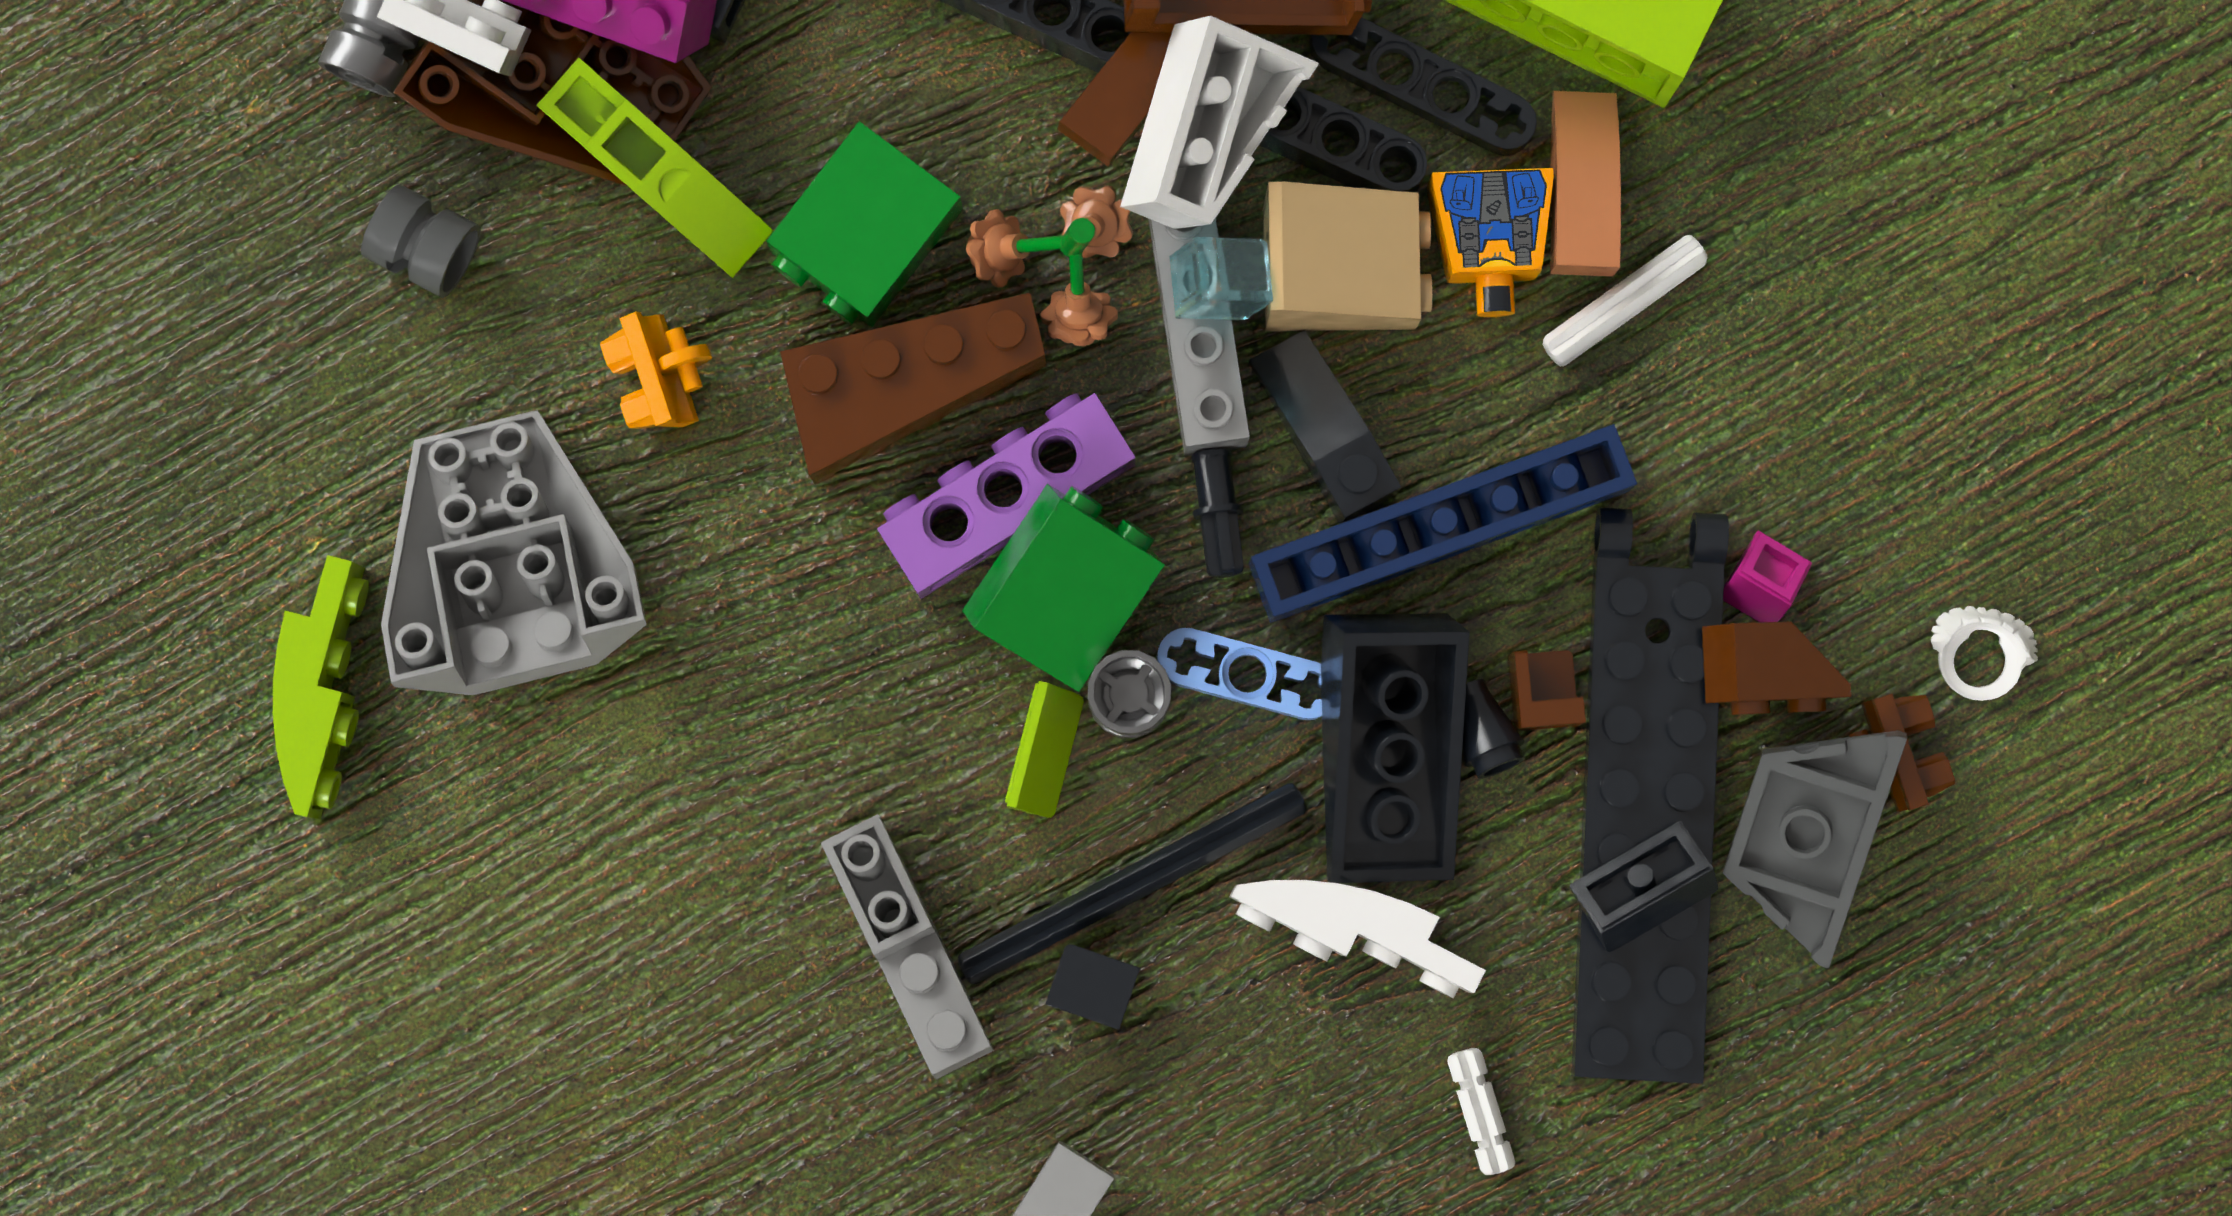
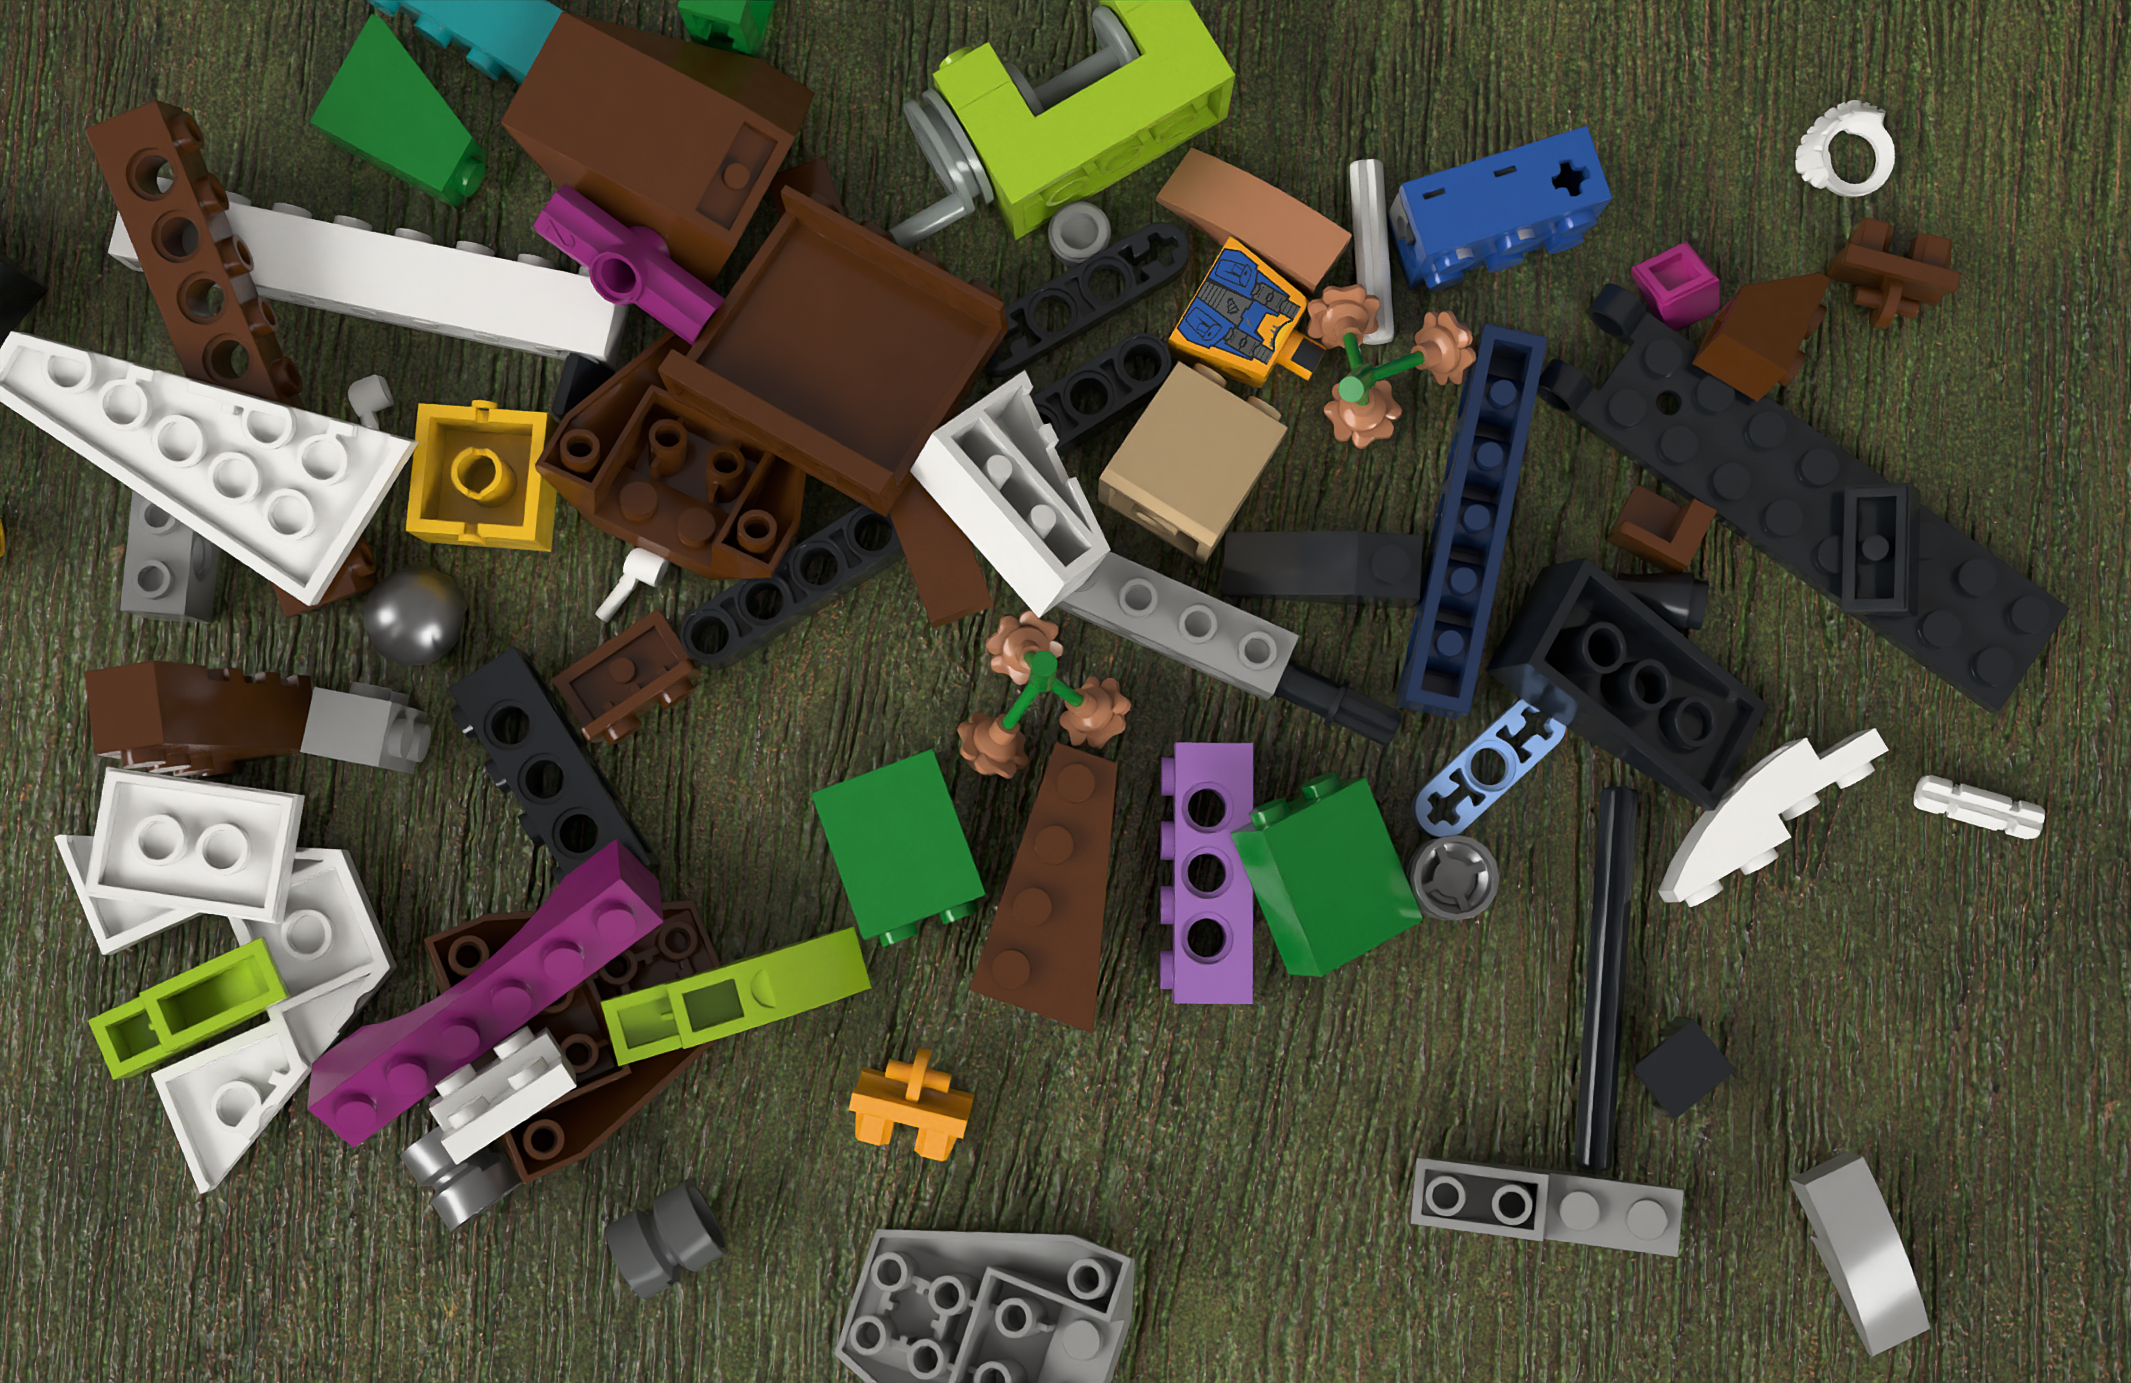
camera: 55 degrees left, 0 degrees up
lime slope [1005,681,1084,818] -> none
clear light blue panel [1169,237,1273,320] -> none
dark grey wing [1723,730,1907,969] -> none
none -> light grey tile [1048,201,1111,268]
none -> nougat plant [1306,283,1477,449]
none -> blue piece [1387,126,1612,291]

